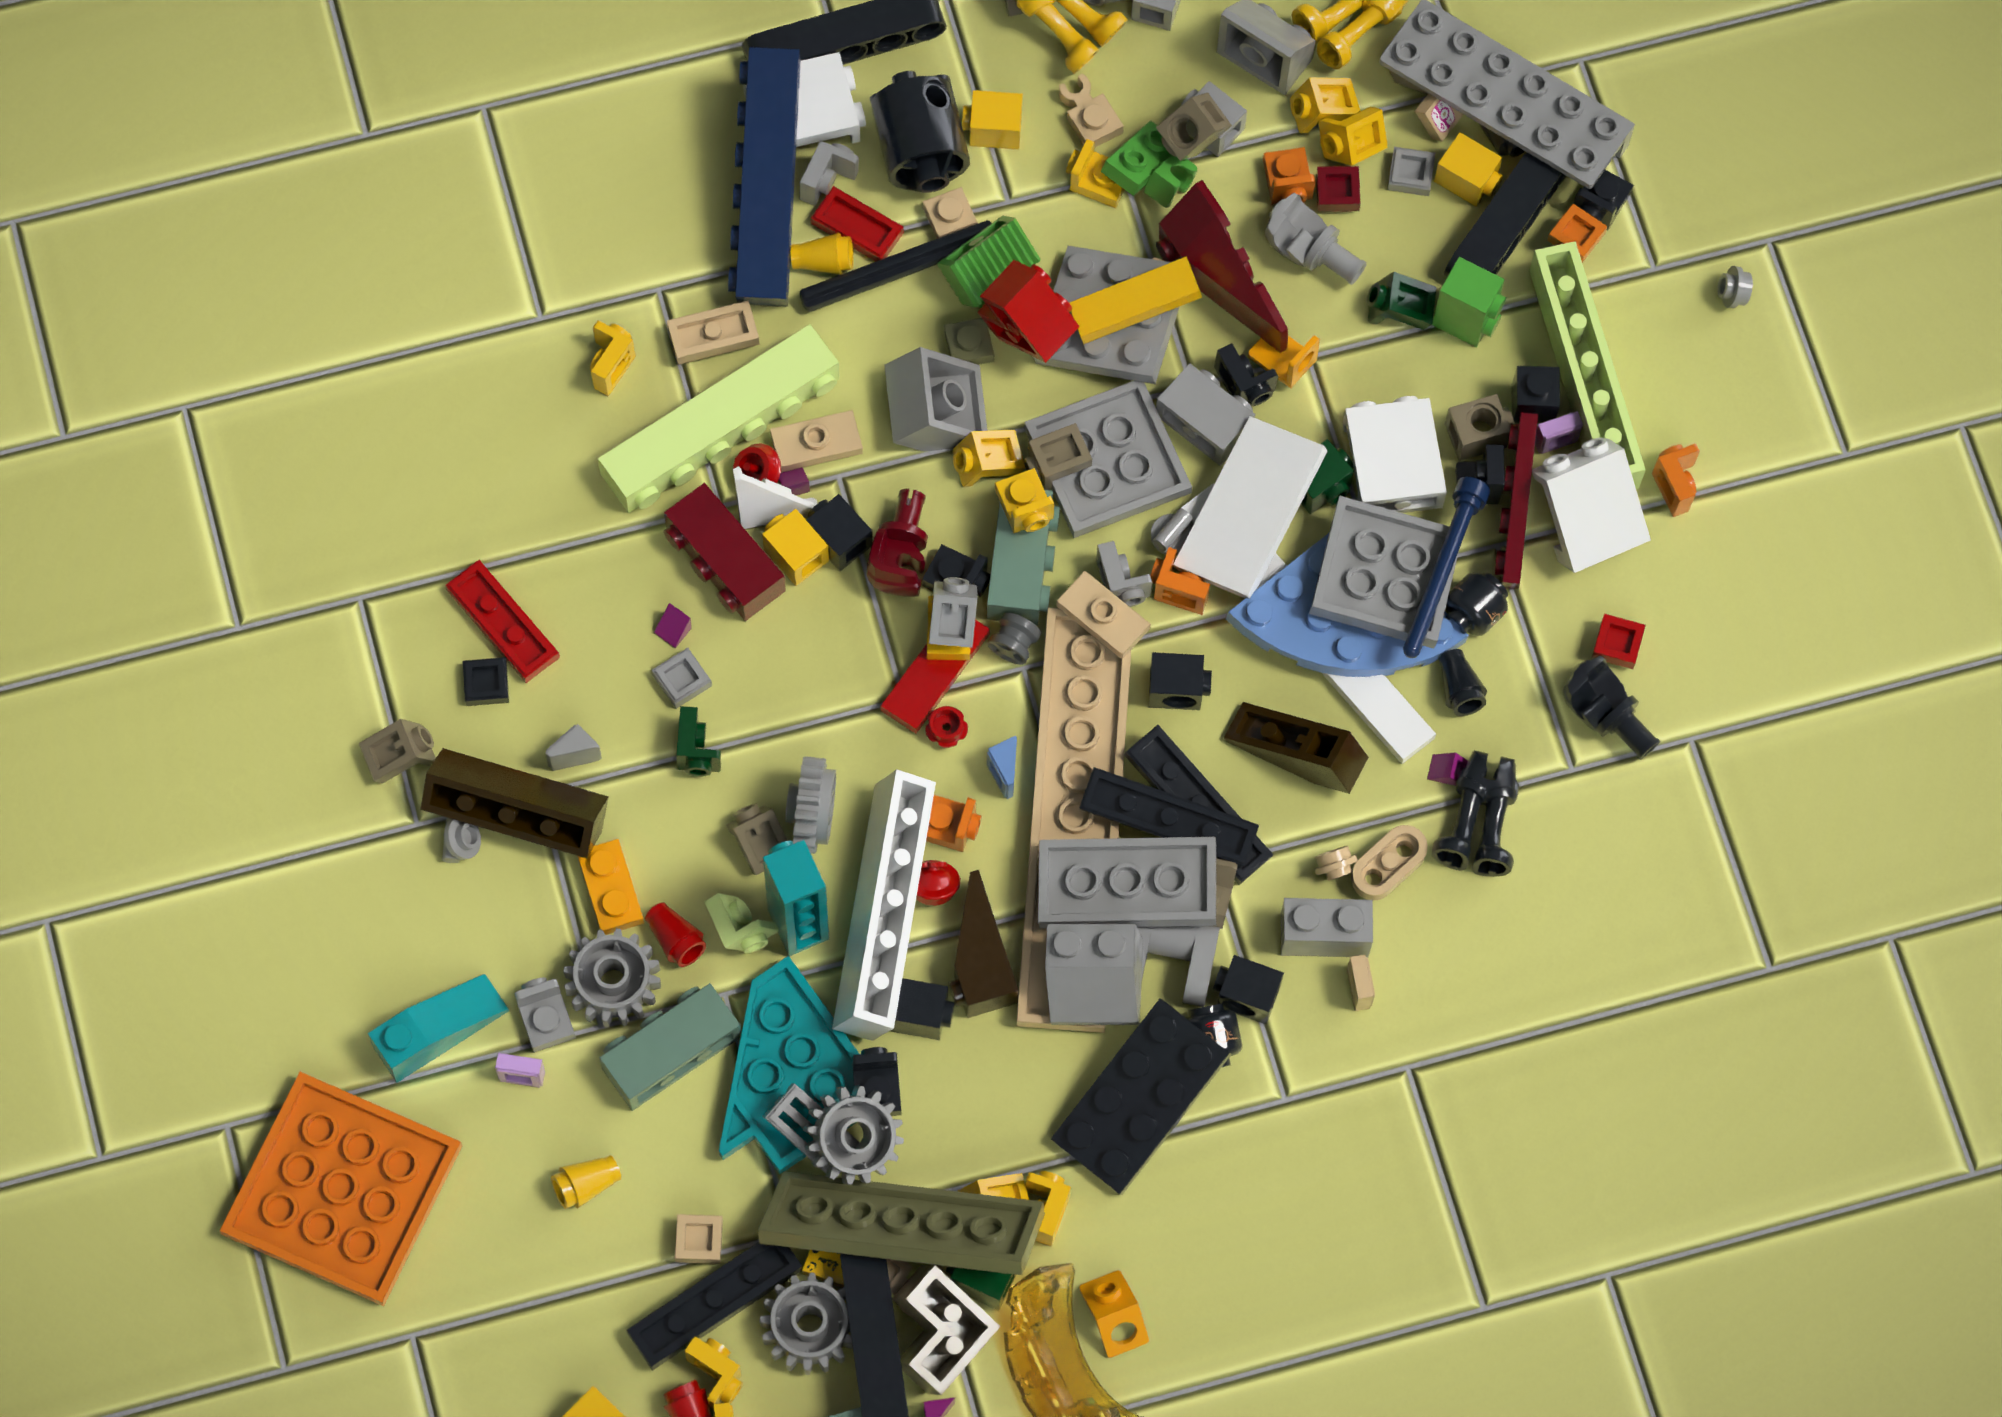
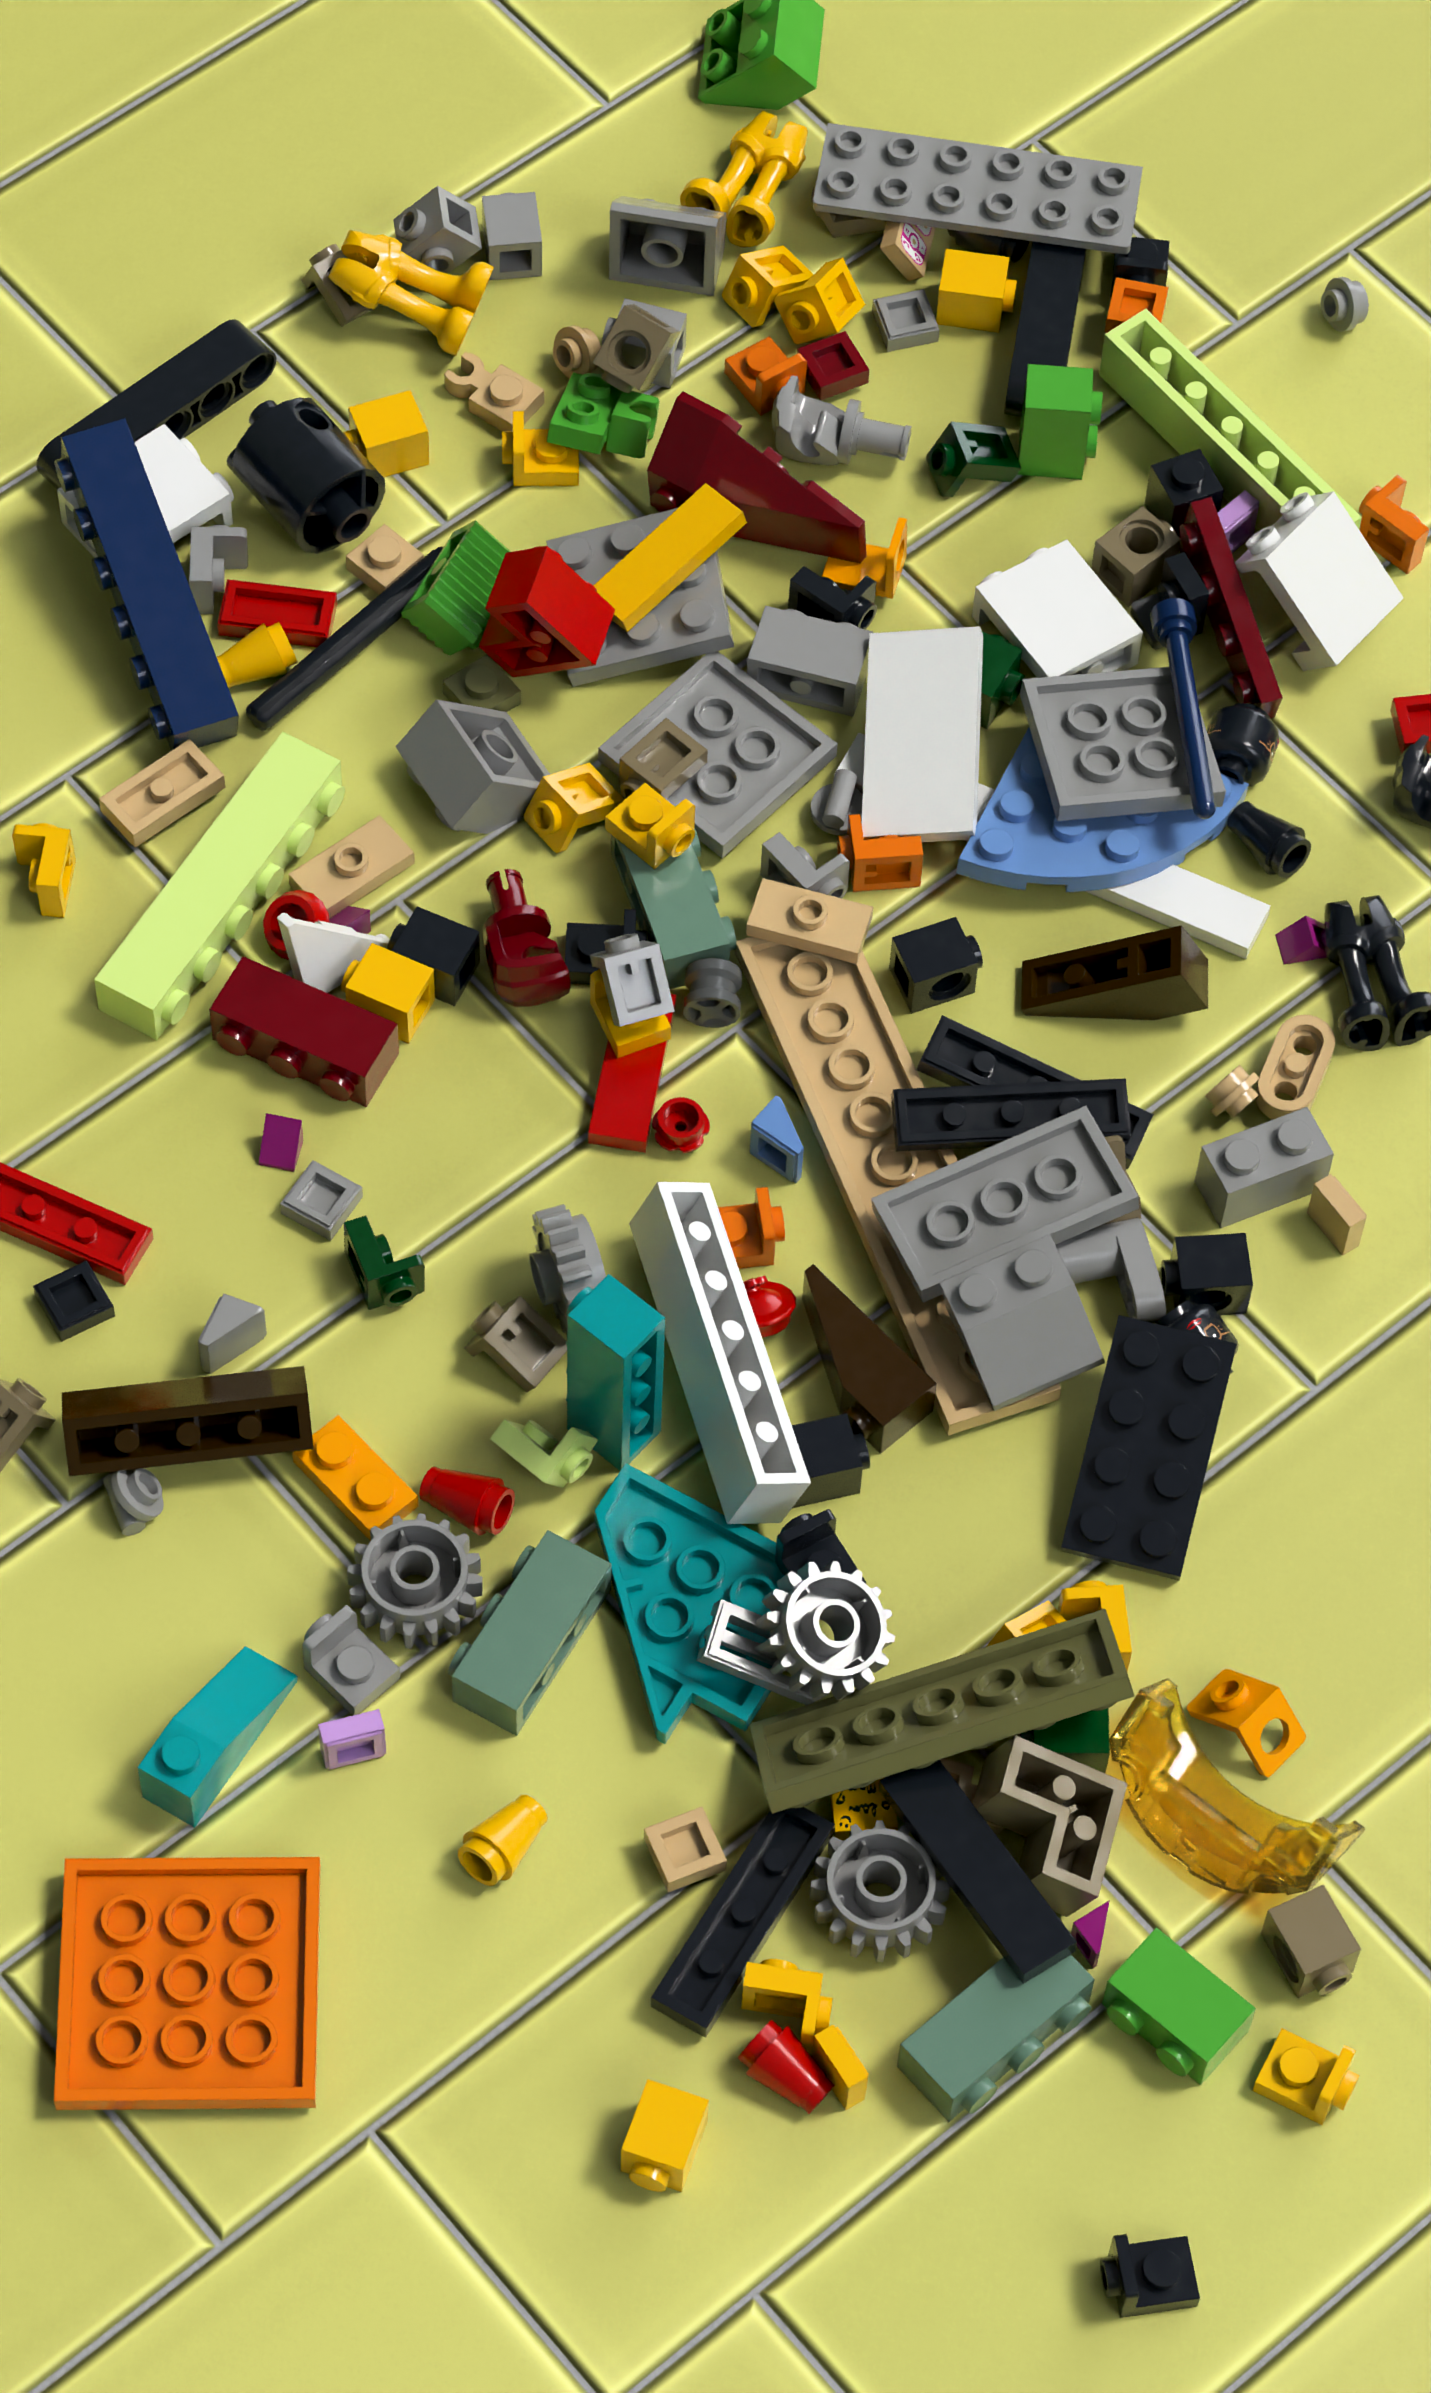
camera: 25 degrees left, 10 degrees down
none -> tan plate [553,325,601,379]

